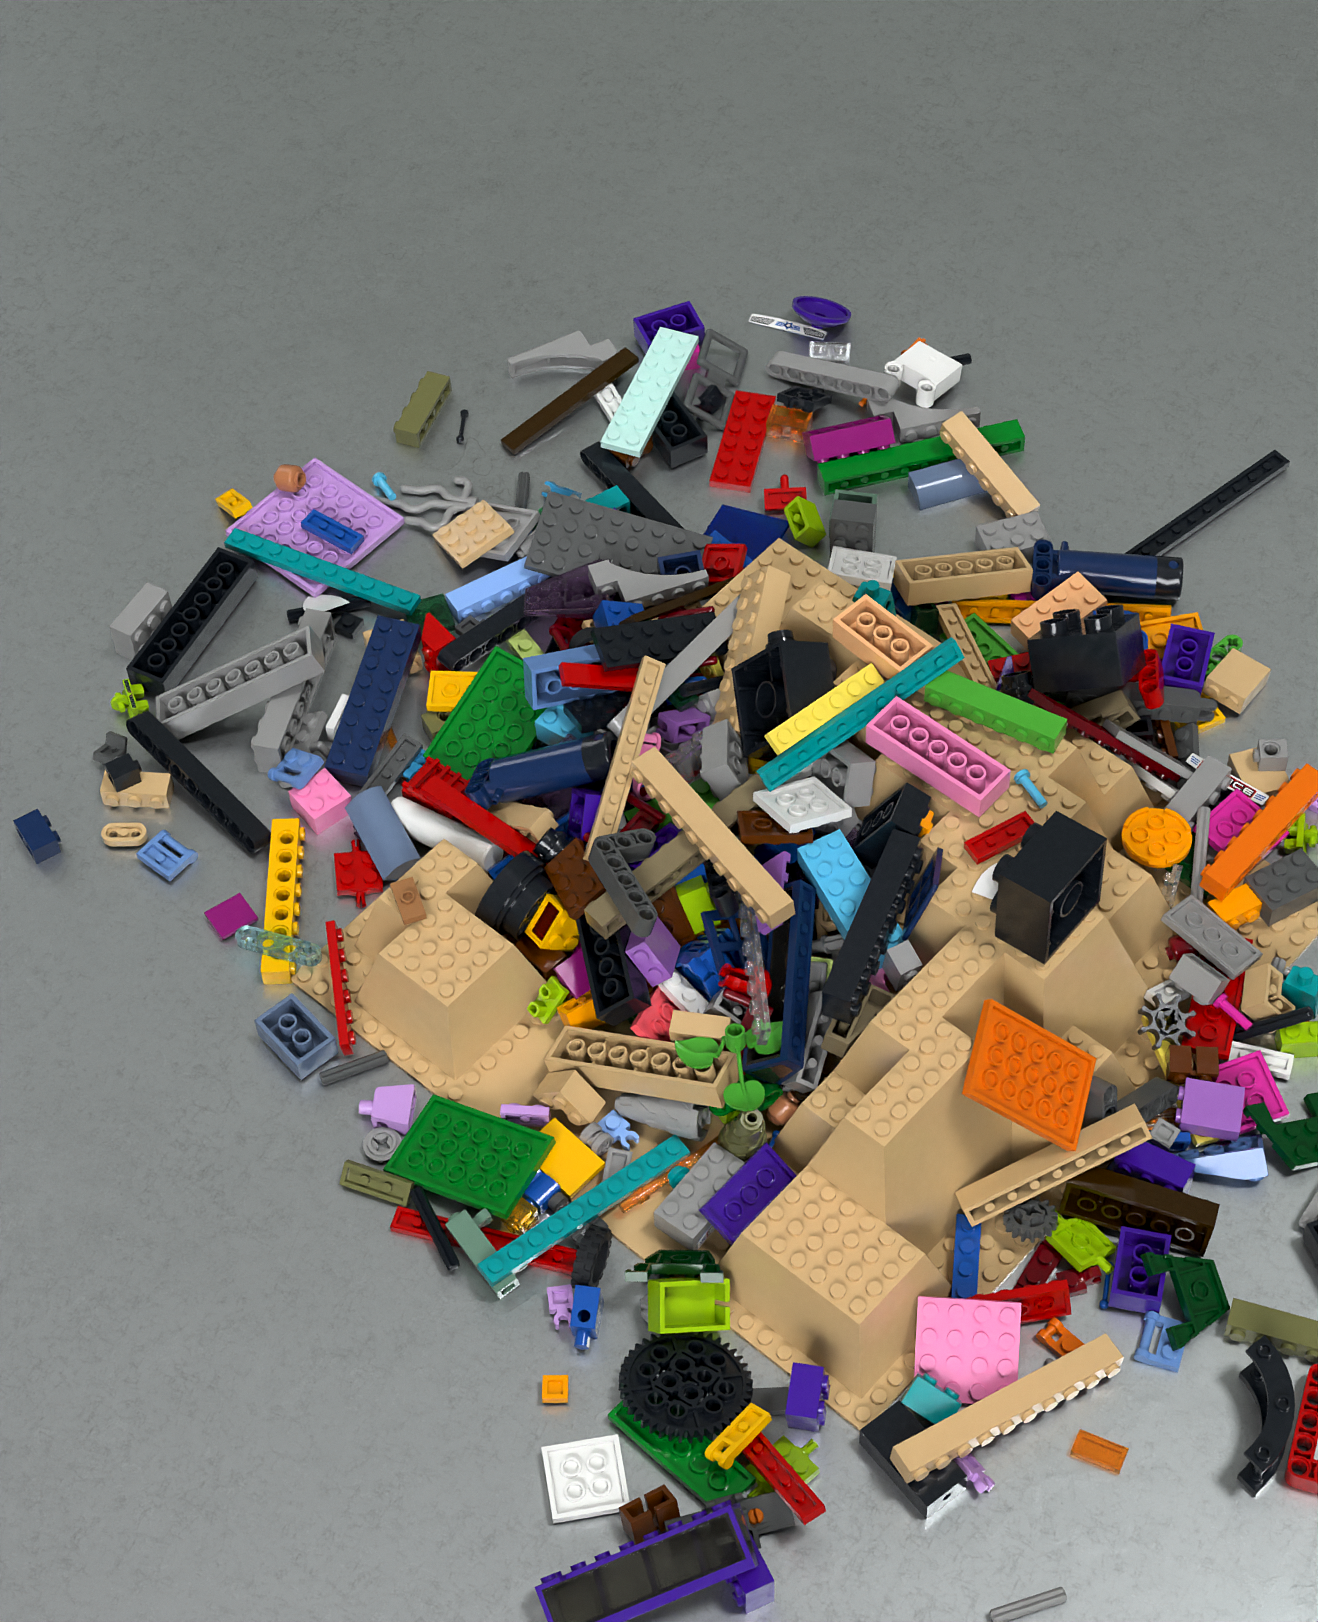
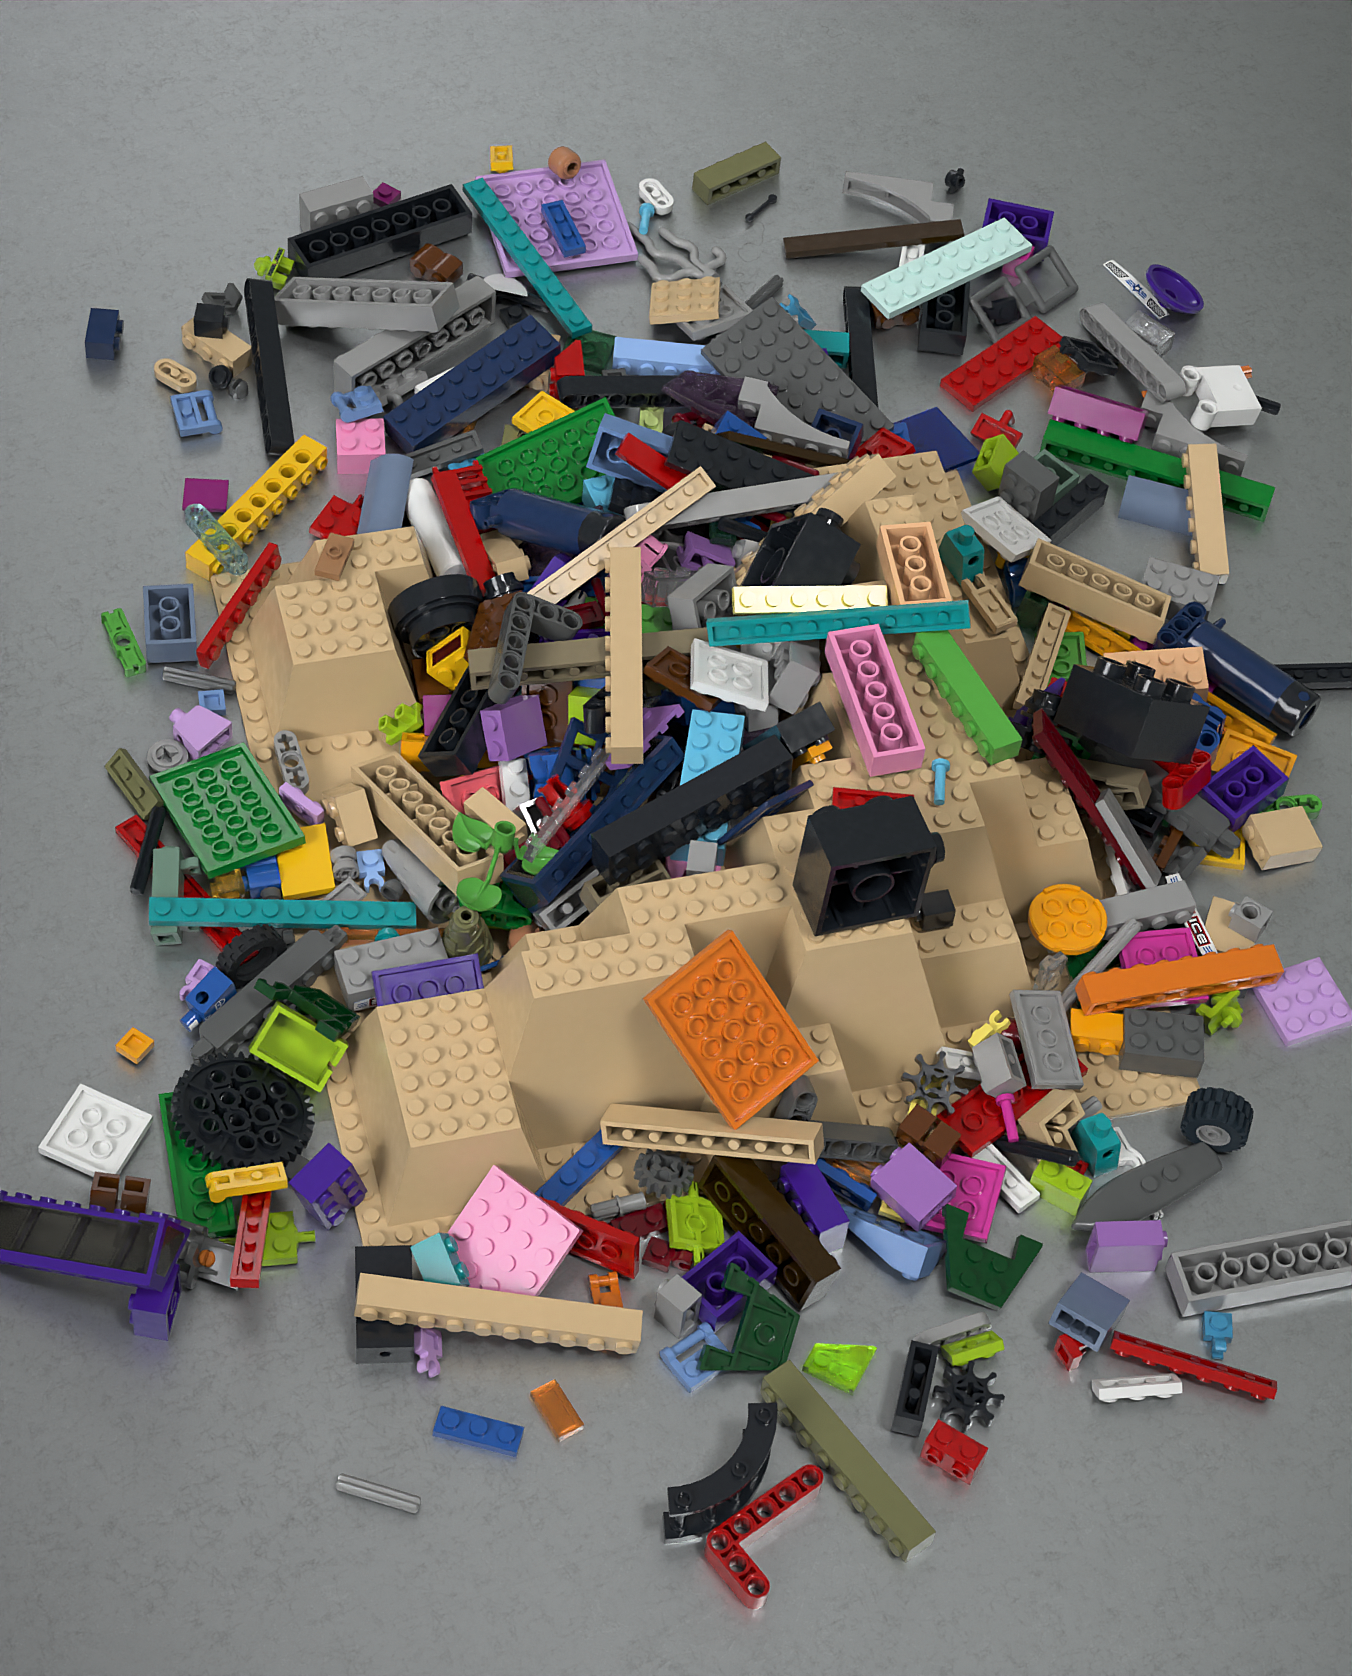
camera: 25 degrees right, 0 degrees up
light grey tile [1149,1117,1181,1152] -> none
none -> bright green piece [101,608,146,677]
none -> dark grey hinge [190,925,348,1065]
none -> medium blue plate [198,689,226,716]
none -> black plate [209,365,232,389]
none -> dark grey hinge [229,378,248,399]
none -> light grey beam [274,730,309,795]
none -> magenta plate [373,182,401,207]
none -> dark grey hinge [380,879,404,902]
none -> reddish brown brick [410,243,463,284]
none -> blue plate [433,1406,524,1457]
none -> light grey axle [590,1191,647,1220]
none -> white plate [638,178,674,215]
none -> light grey brick [654,1274,702,1339]
none -> clear neon green wing [802,1343,877,1396]
none -> black plate [945,168,965,193]
none -> tan hinge [961,573,1018,634]
none -> light yellow plate [968,1010,1011,1048]
none -> black brick [1032,473,1109,546]

